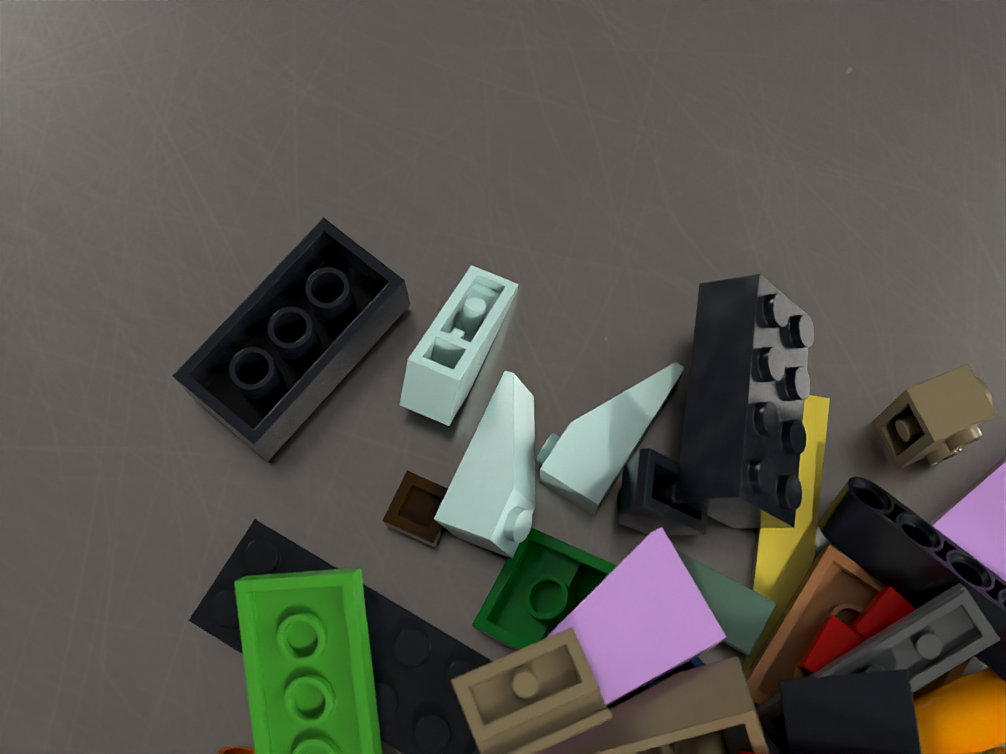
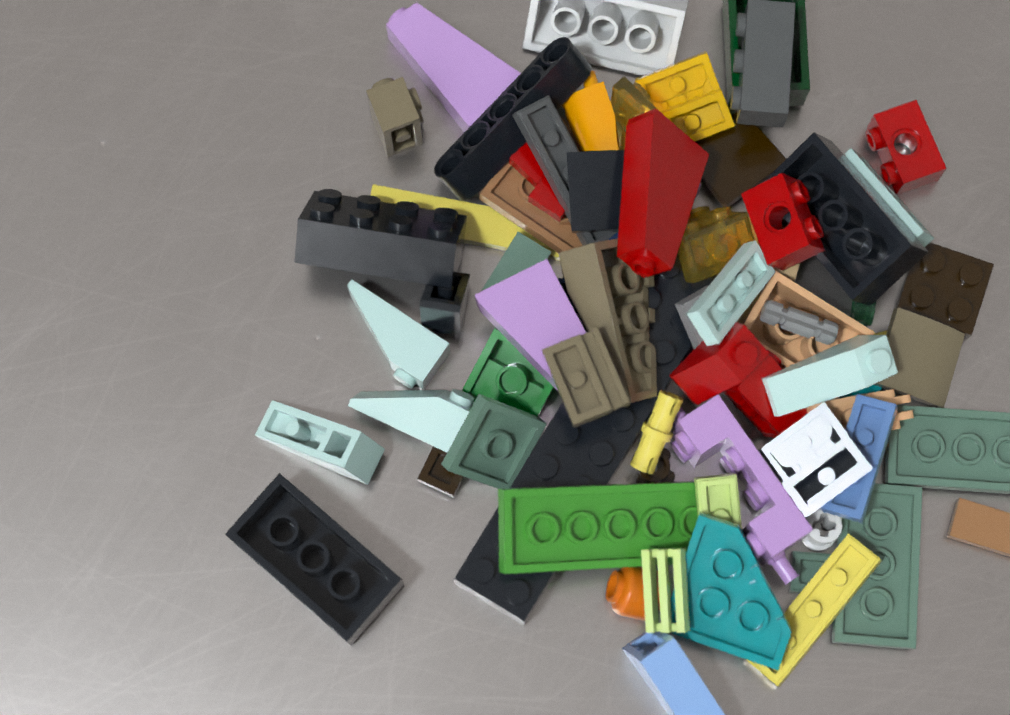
camera: 90 degrees left, 5 degrees up
none -> sand green plate [441,394,547,489]

